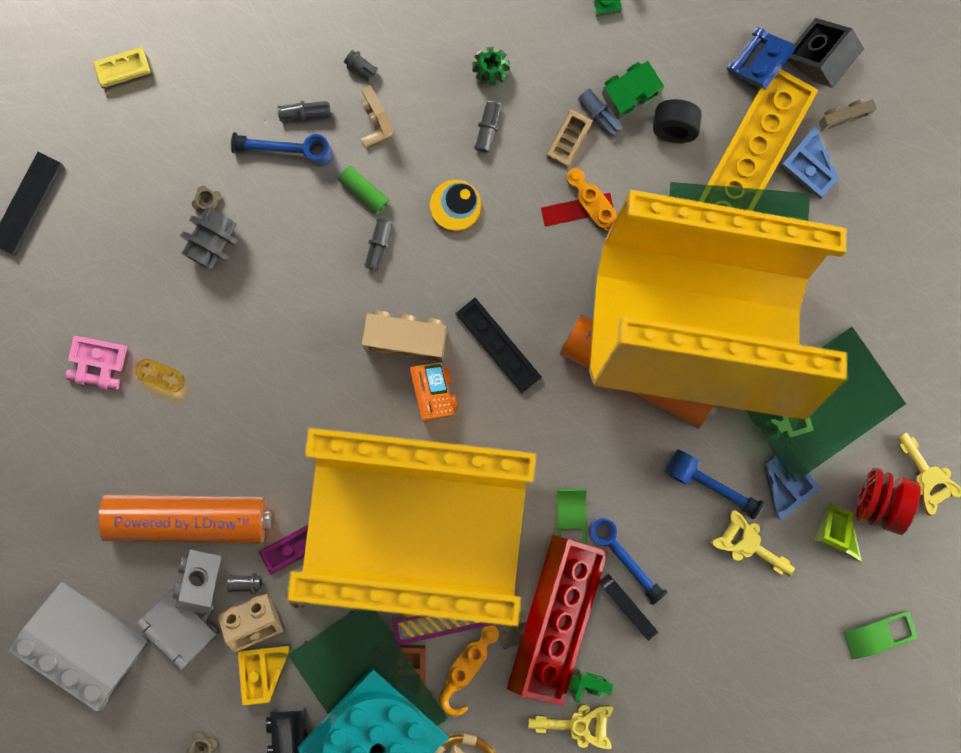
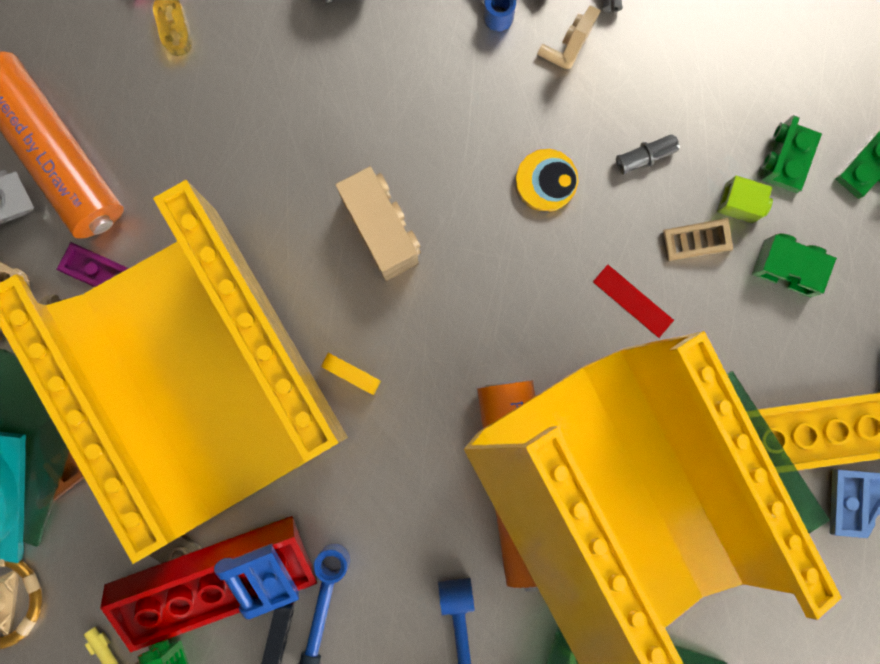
camera: 50 degrees right, 0 degrees up
dark grey pin [227,573,262,594] -> none
bright green piece [338,165,389,214] -> none
dark grey axle [365,218,393,271] -> none
orange slope [410,363,458,423] -> none
light orange piece [439,625,499,716] -> none
black tile [455,297,542,394] -> none
green piece [472,47,510,86] -> none
bright green piece [557,489,587,544] -> none
light orange piece [566,168,617,232] -> none
sand blue axle [578,88,622,136] -> none
black tyre [653,99,702,144] -> none
none -> blue plate [214,544,299,619]
none -> yellow beam [320,352,381,395]
none -> lime brick [717,175,773,224]
none -> green bracket [762,115,822,194]

